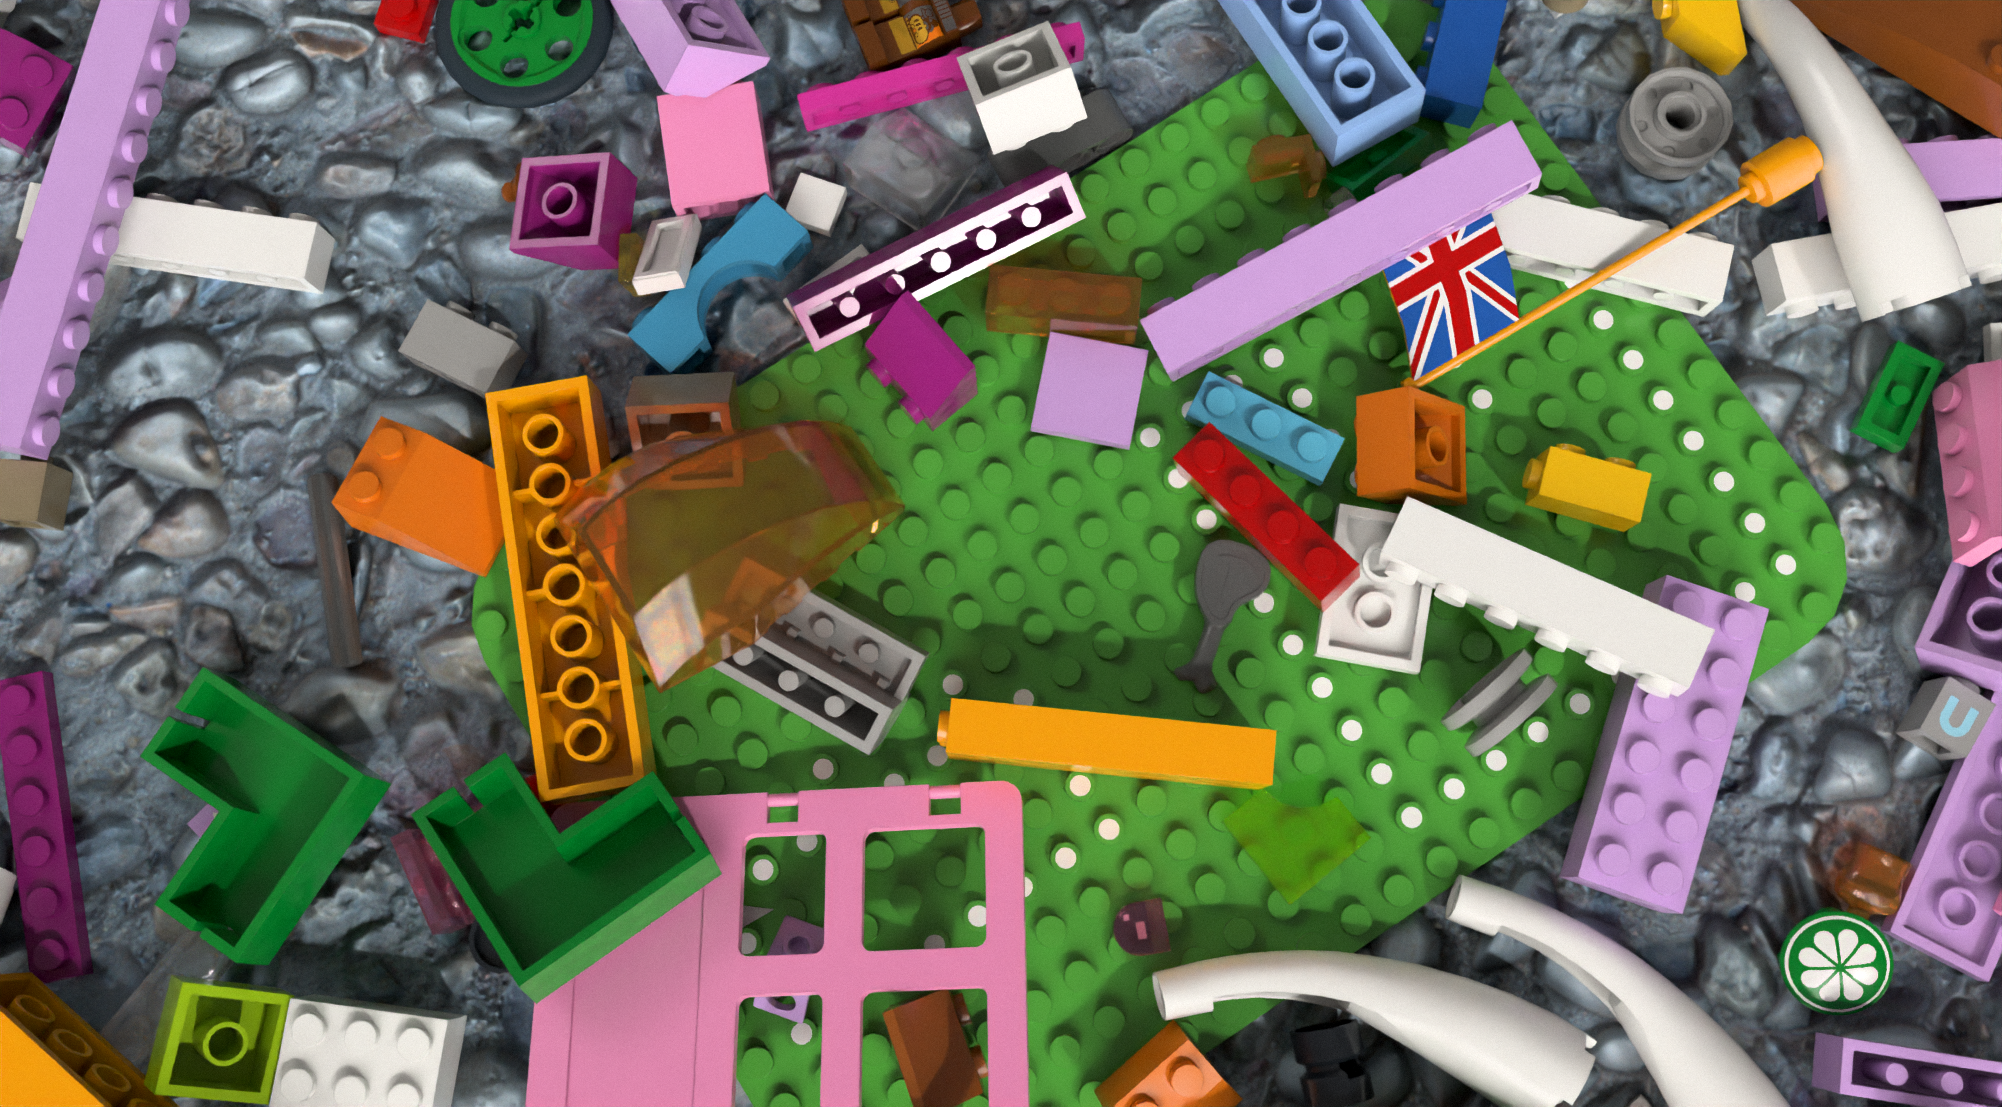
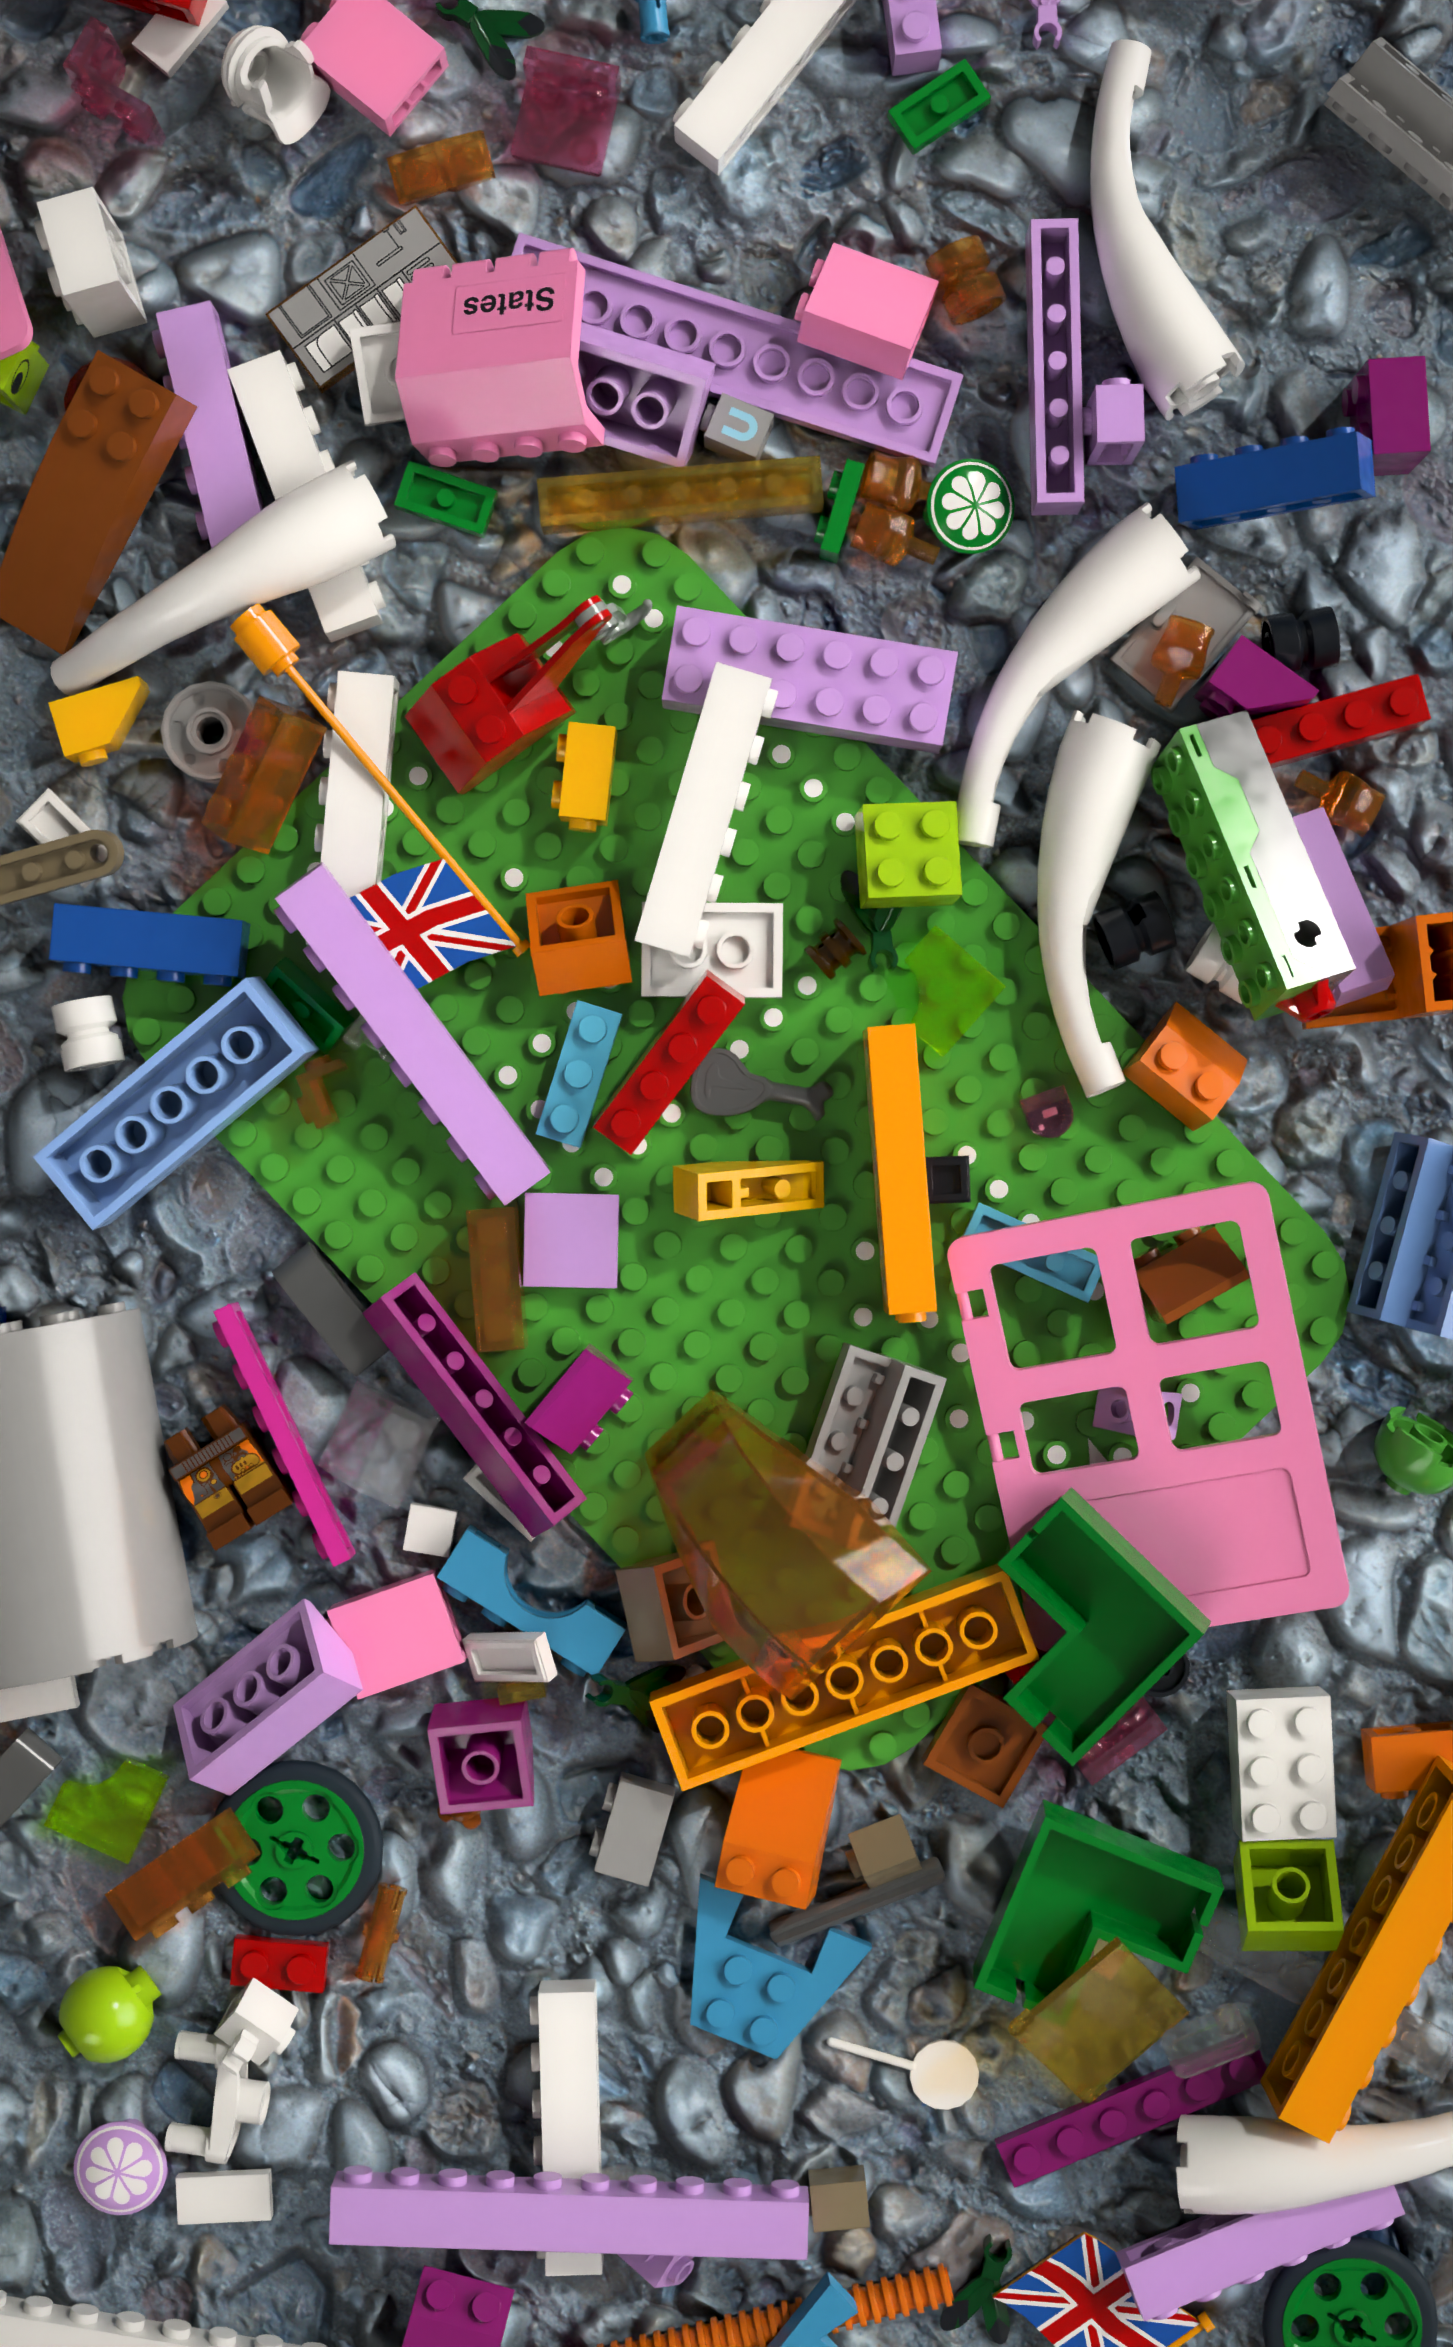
camera: 105 degrees left, 10 degrees up
white brick [956,21,1087,155] -> none
light grey wheel [1440,648,1558,757] -> none
none -> clear orange brick [201,695,327,855]
none -> clear orange pin [354,1882,408,1984]
none -> red slope [405,595,653,794]
none -> clear yellow brick [537,455,824,535]
none -> dark green piece [585,1663,686,1733]
none -> yellow slope [673,1160,824,1221]
none -> dark azure wing [690,1873,872,2060]
none -> dark brown bush [804,917,867,980]
none -> green plate [813,459,865,564]
none -> white piece [826,2037,979,2110]
none -> dark green piece [840,870,903,972]
none -> dark tan brick [845,1814,922,1889]
none -> clear orange piece [850,501,940,567]
none -> lime brick [854,801,962,909]
none -> dark orange plate [921,1683,1048,1808]
none -> black tile [925,1155,971,1204]
none -> medium azure plate [962,1202,1101,1303]
none -> clear yellow piece [1008,1937,1190,2103]
none -> clear piece [1162,2002,1261,2078]

